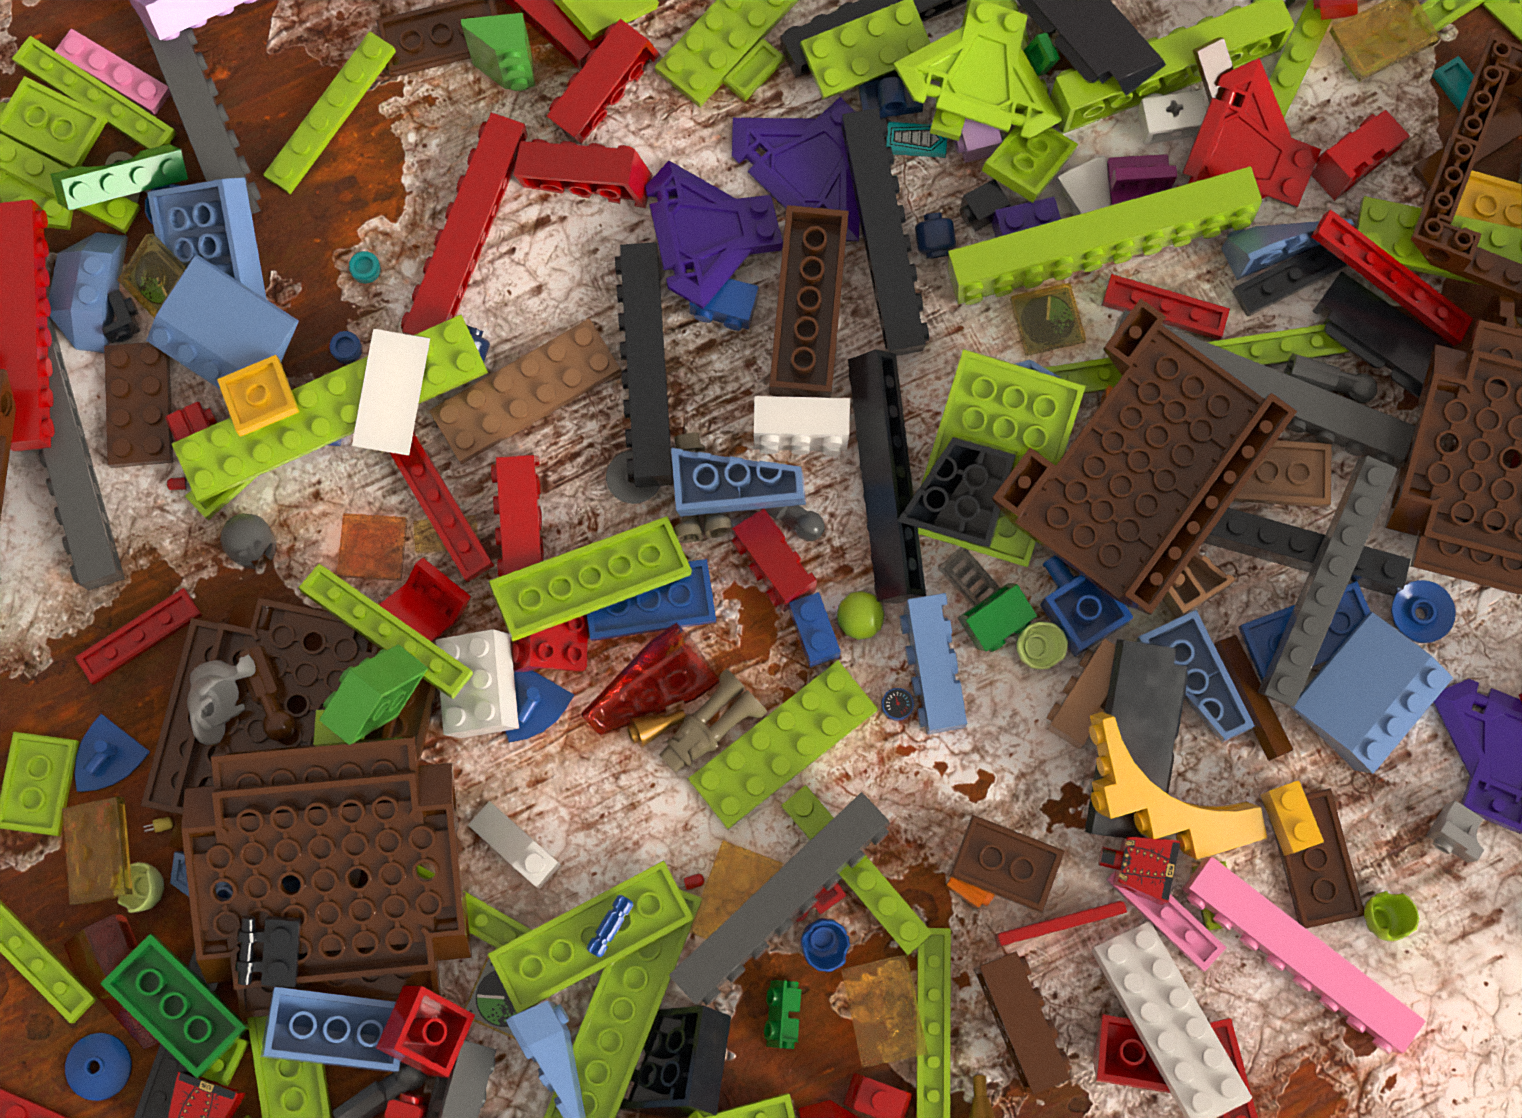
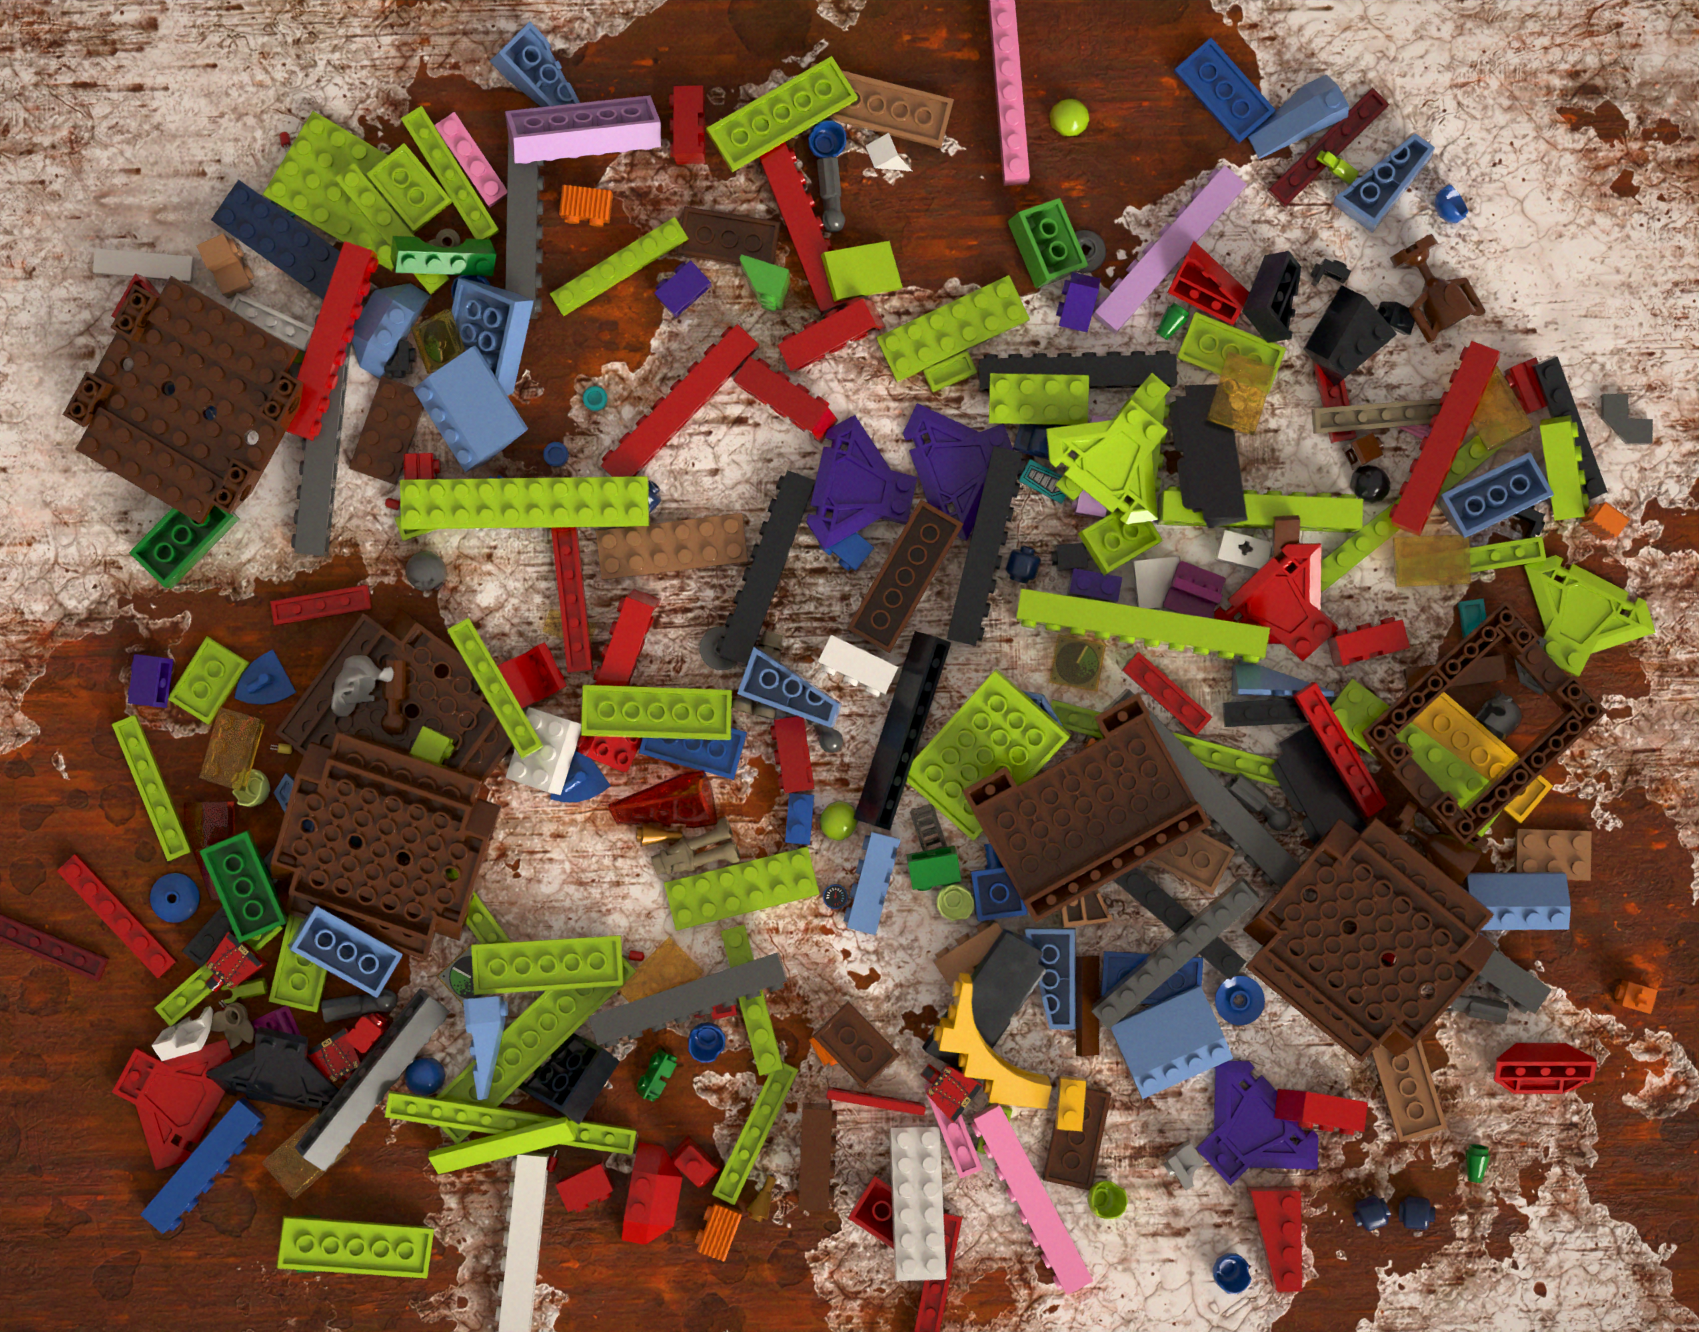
camera: 25 degrees right, 10 degrees up
yellow plate [217,355,299,437] -> none
black plate [235,916,301,987] -> none
bright green brick [319,644,428,745] -> none
clear orange plate [337,513,408,581] -> none
white sticker [352,329,430,455] -> none
red brick [376,986,475,1078] -> none
white slope [468,801,561,889] -> none
blue axle [586,895,633,957] -> none
clear yellow plate [841,955,928,1068] -> none
black wedge [897,437,1018,547] -> none
green plate [1023,32,1060,76] -> none
none -> orange brick [559,185,613,227]
none -> dark purple brick [655,261,712,319]

